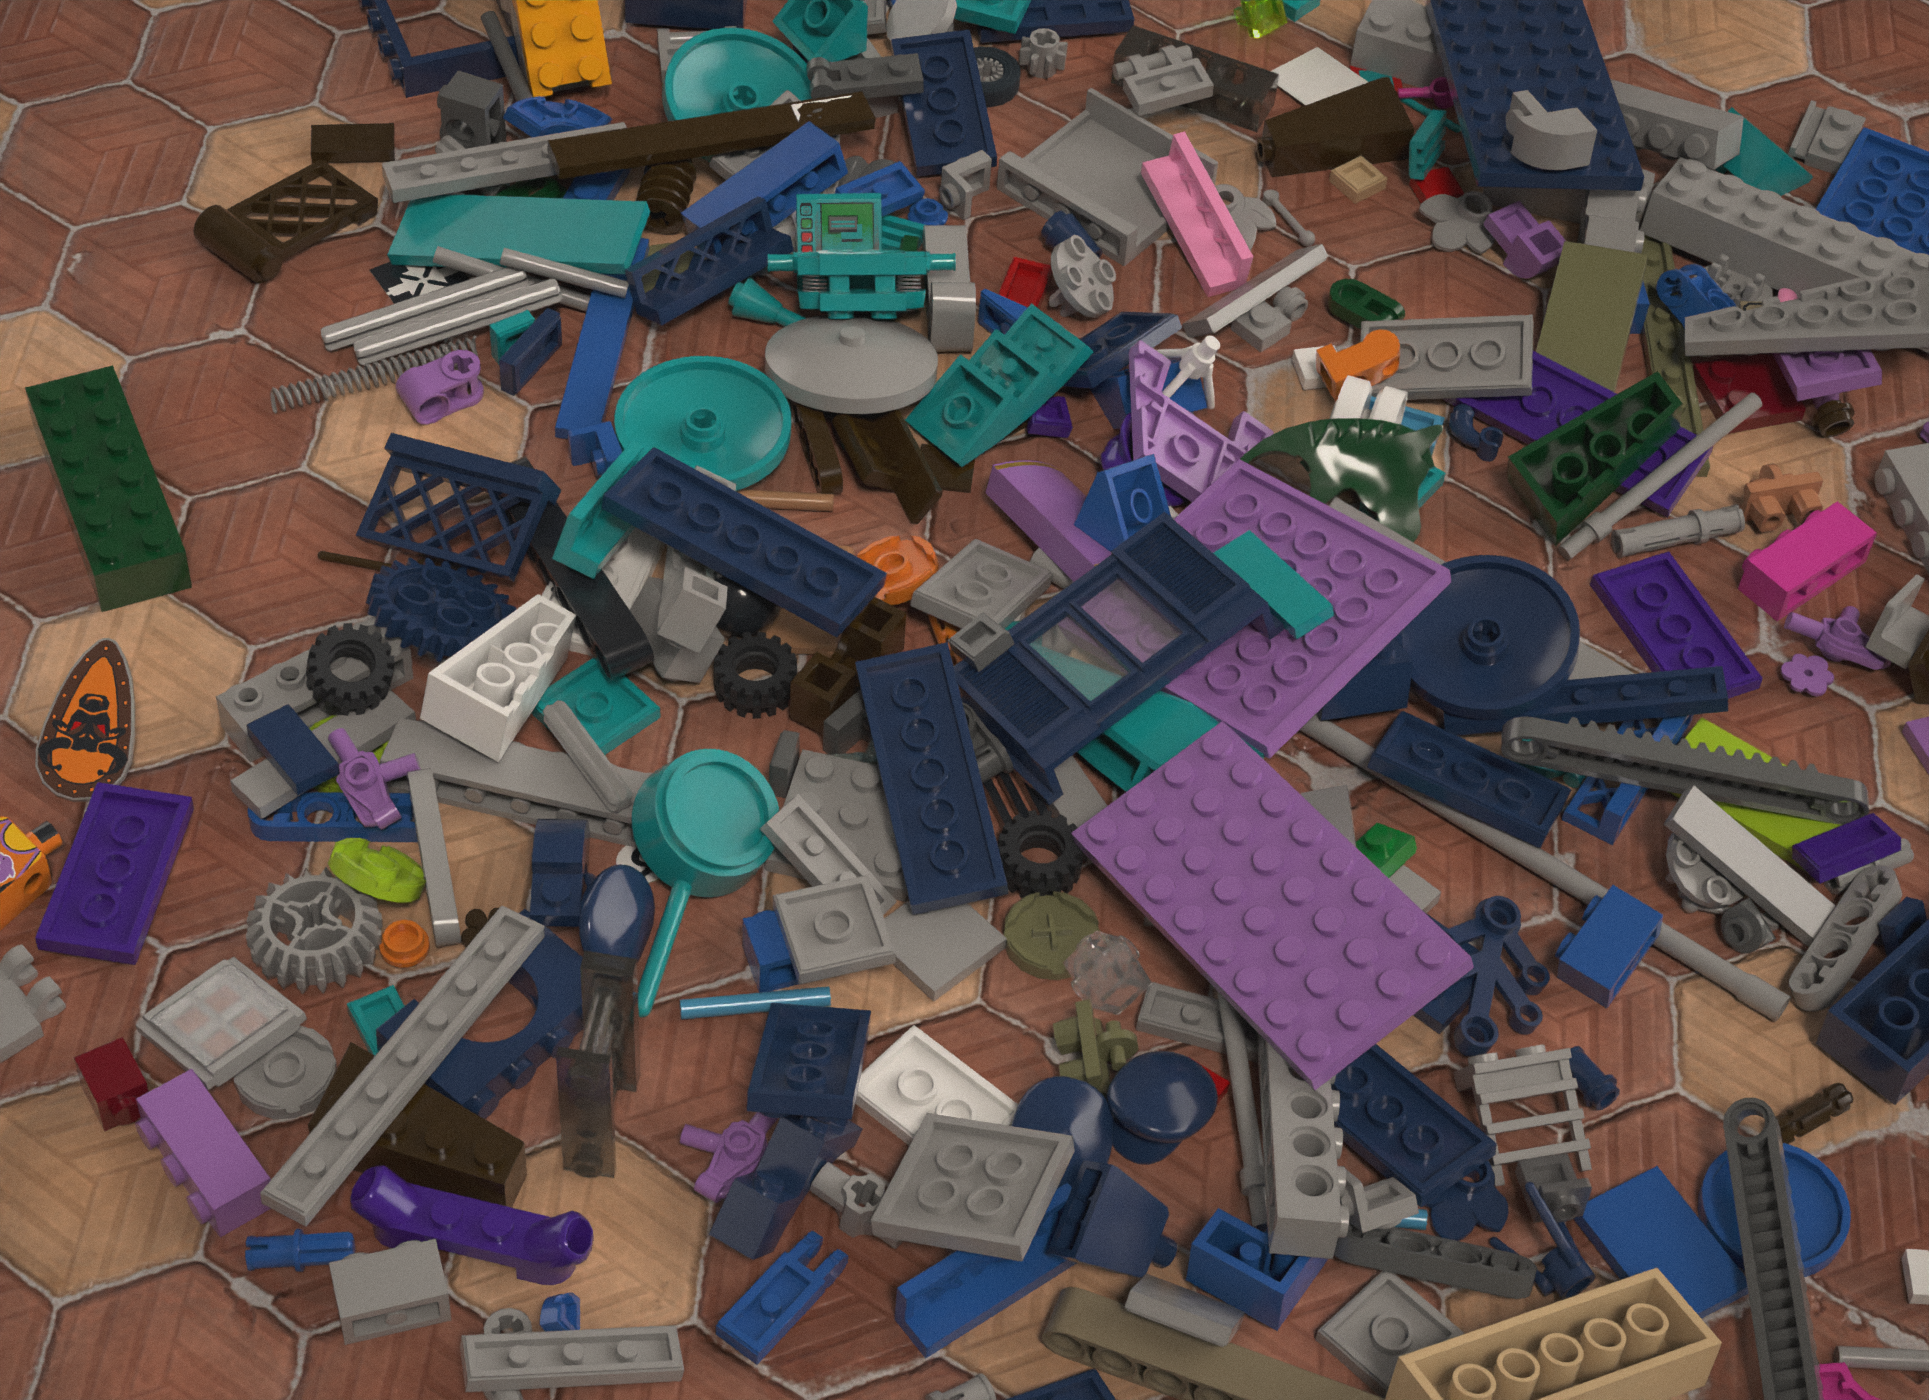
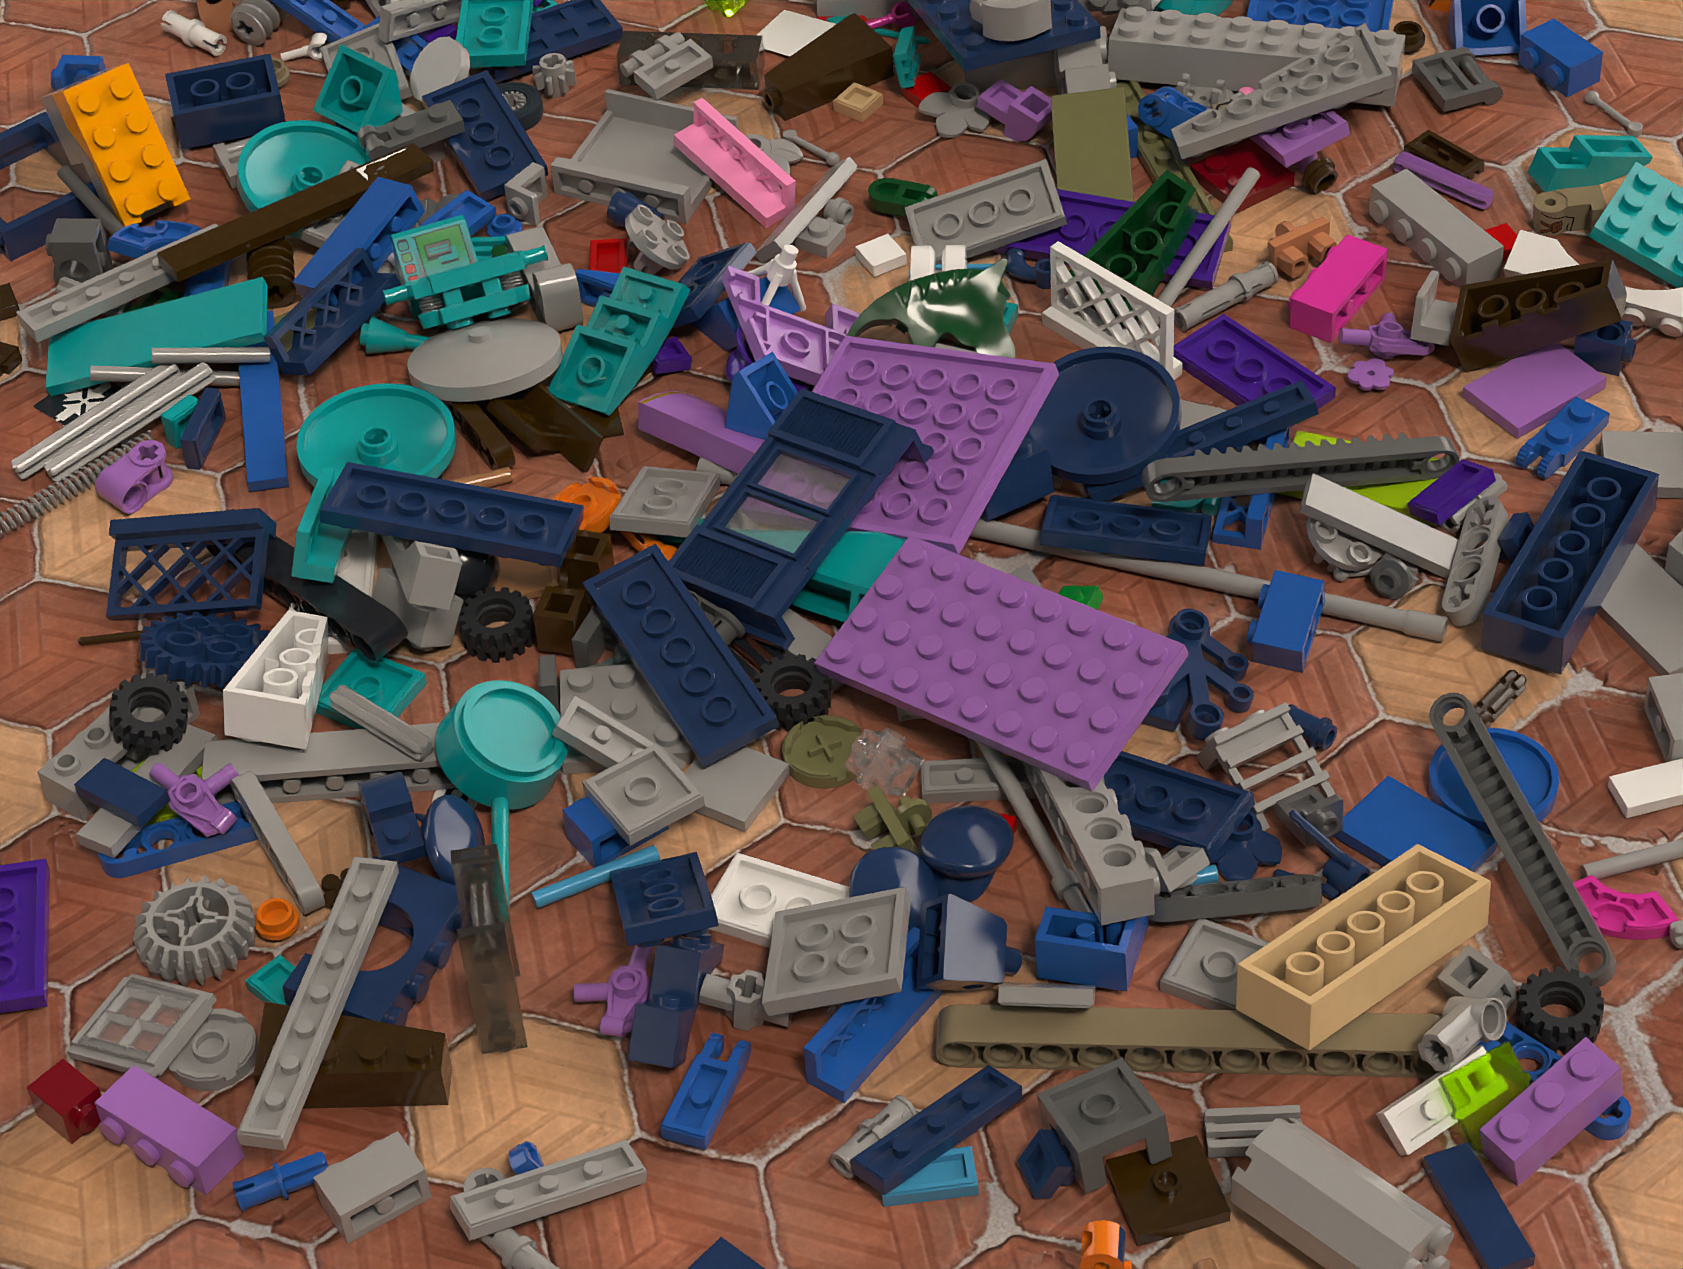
camera: 10 degrees left, 5 degrees down
lime tile [328,838,426,903] -> none
dark purple plate [350,1165,594,1285] -> none
blue bracket [568,421,622,476] -> none
dark grey tile [947,612,1015,672] -> none
teal tile [1213,530,1334,639] -> none
orange leg [1316,329,1400,402] -> none
none -> white fence [1042,241,1182,380]

